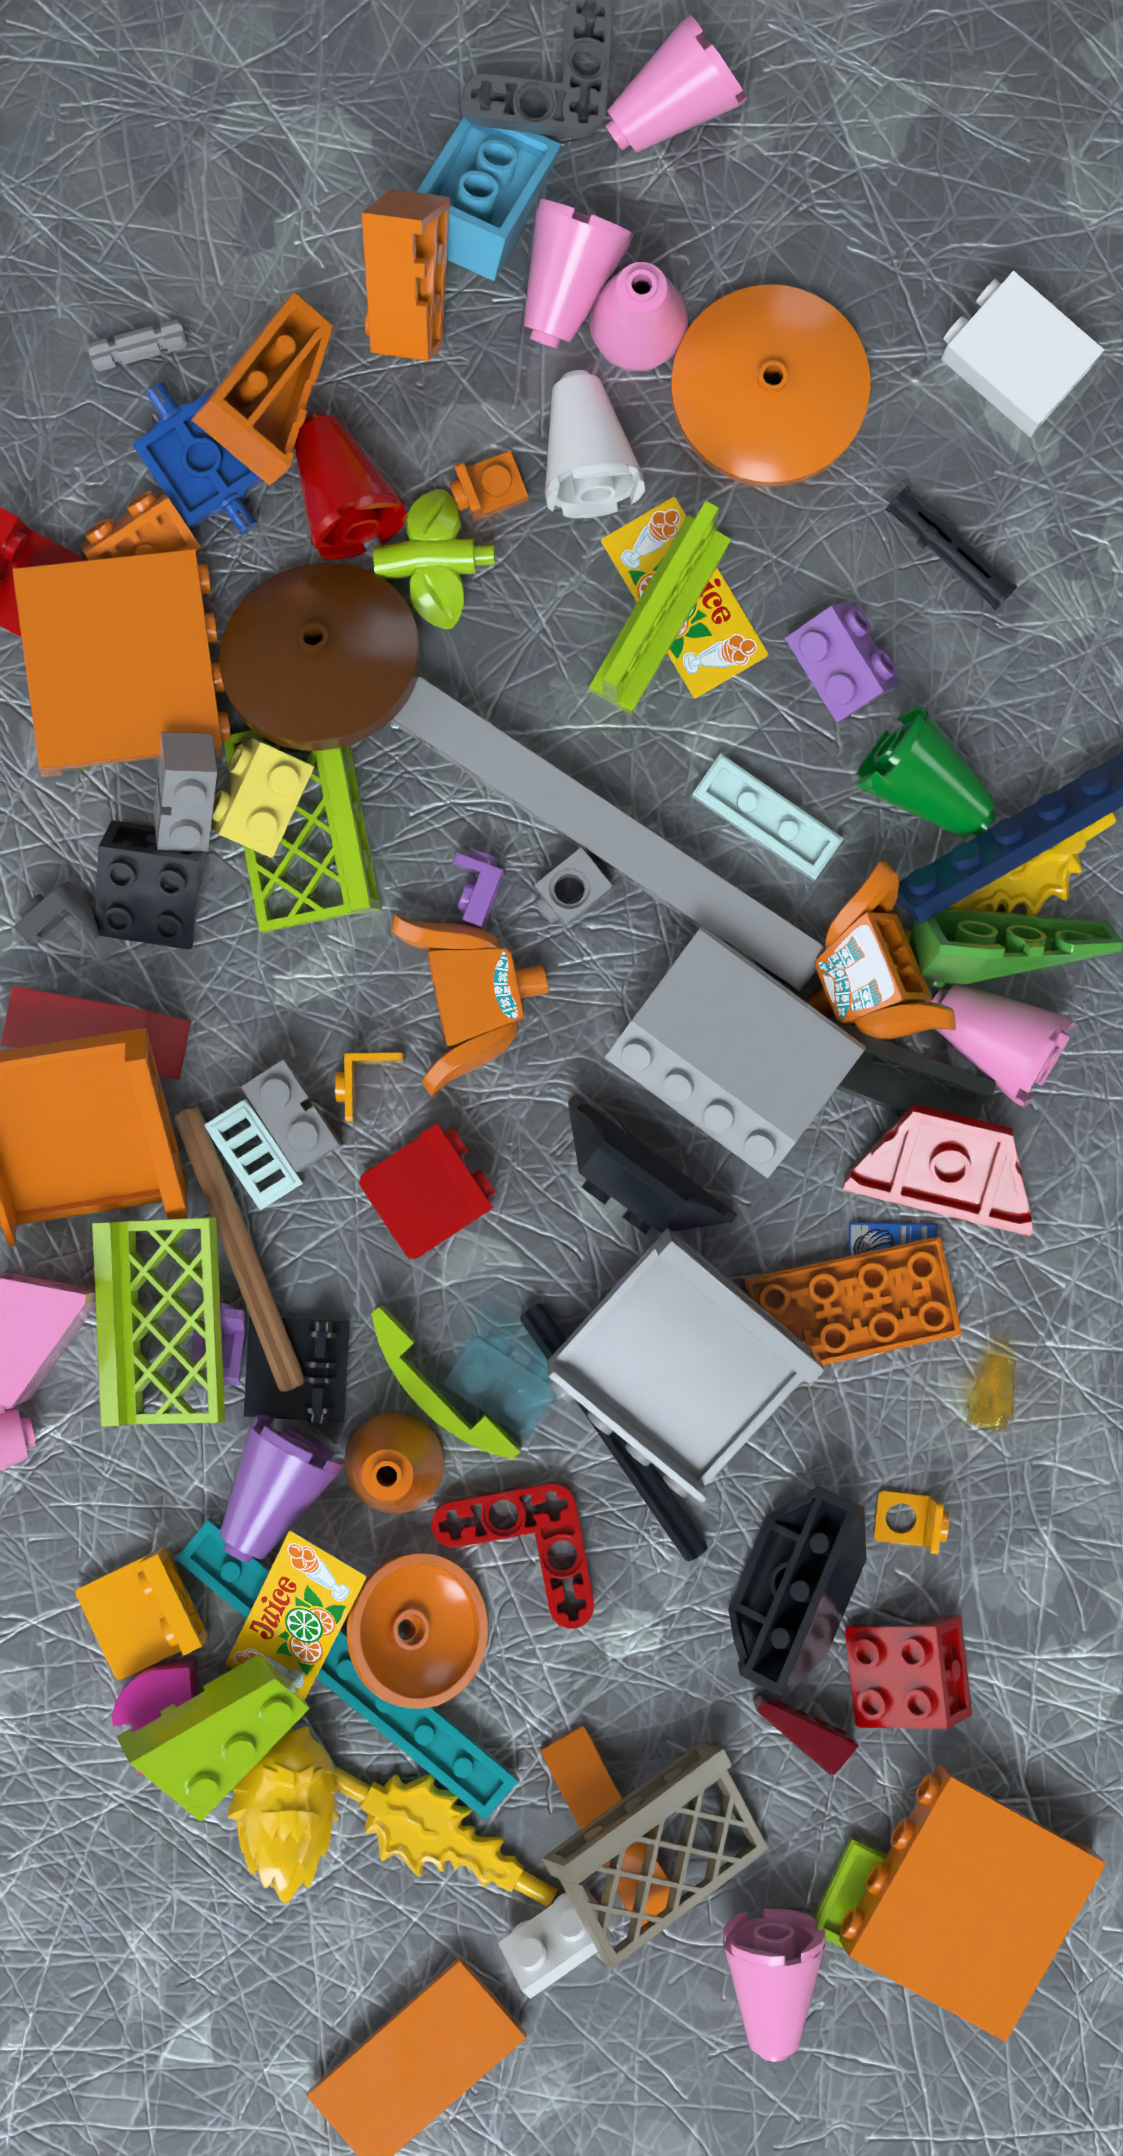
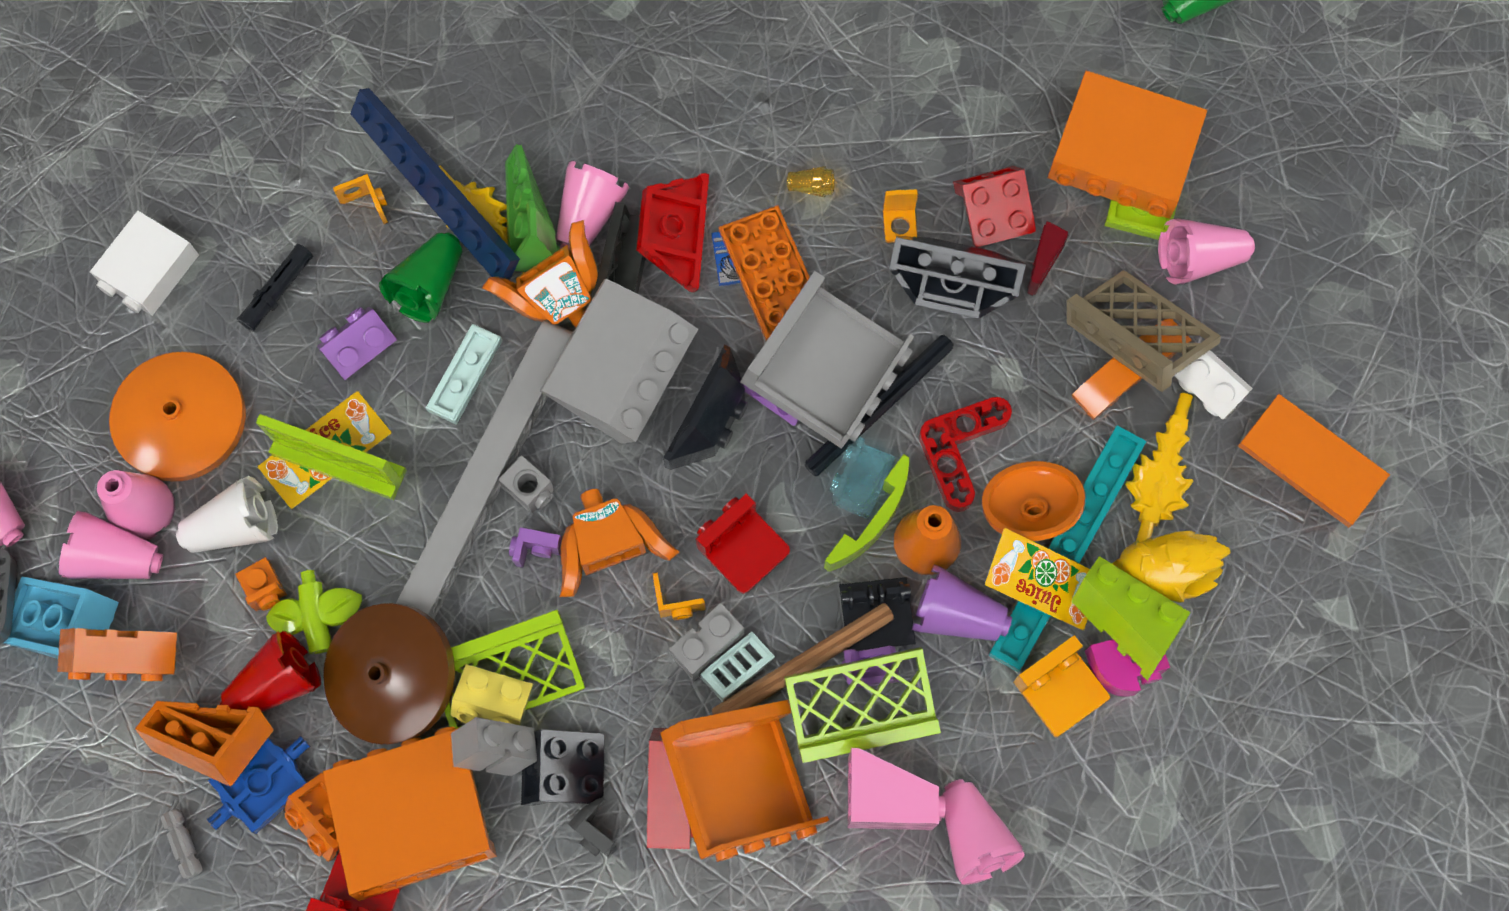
camera: 100 degrees left, 15 degrees down
none -> light orange bracket [333,174,388,224]

